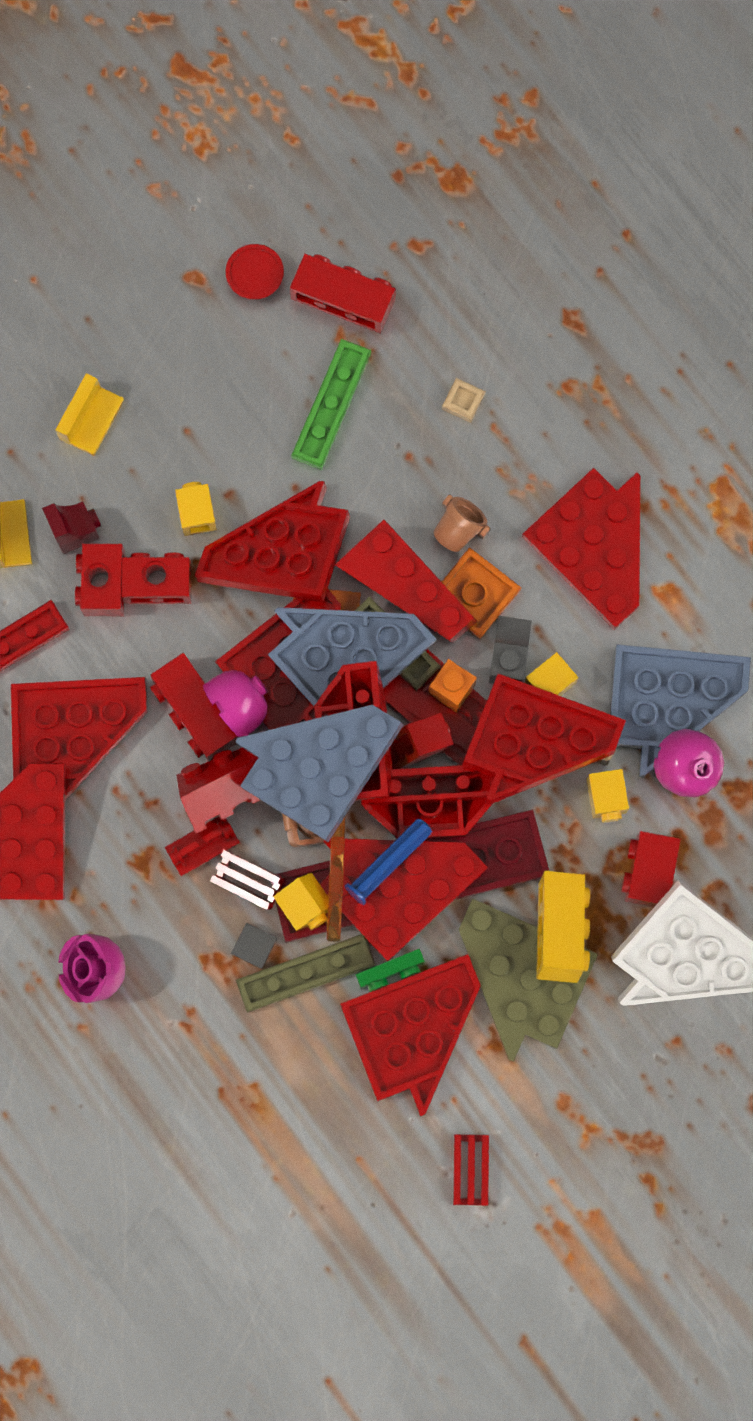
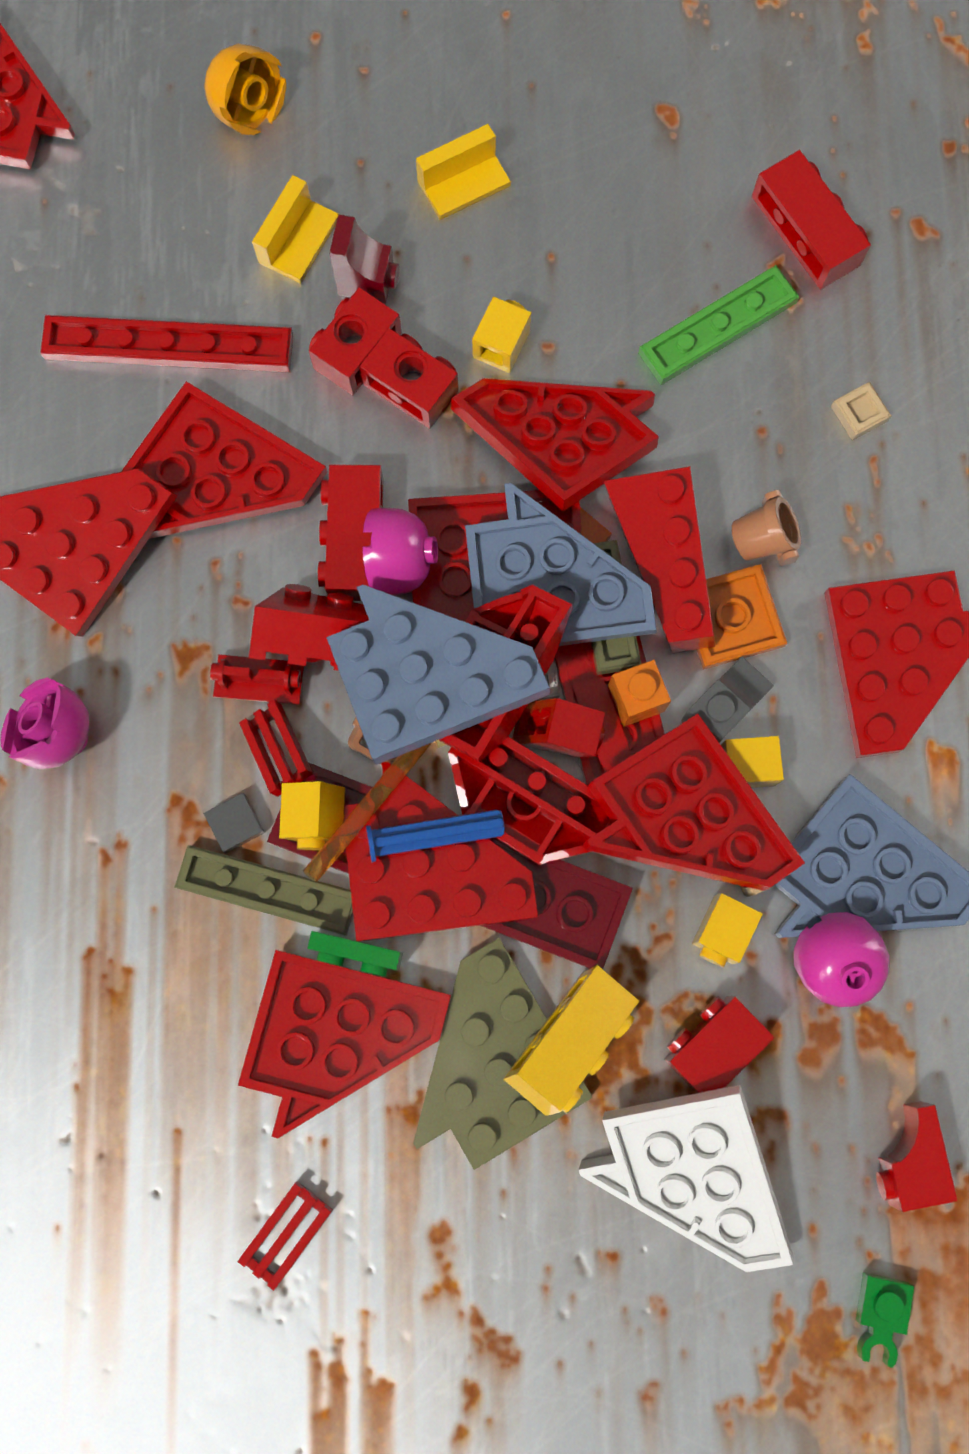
camera: 35 degrees right, 0 degrees up
red piece [225,244,284,299] -> none

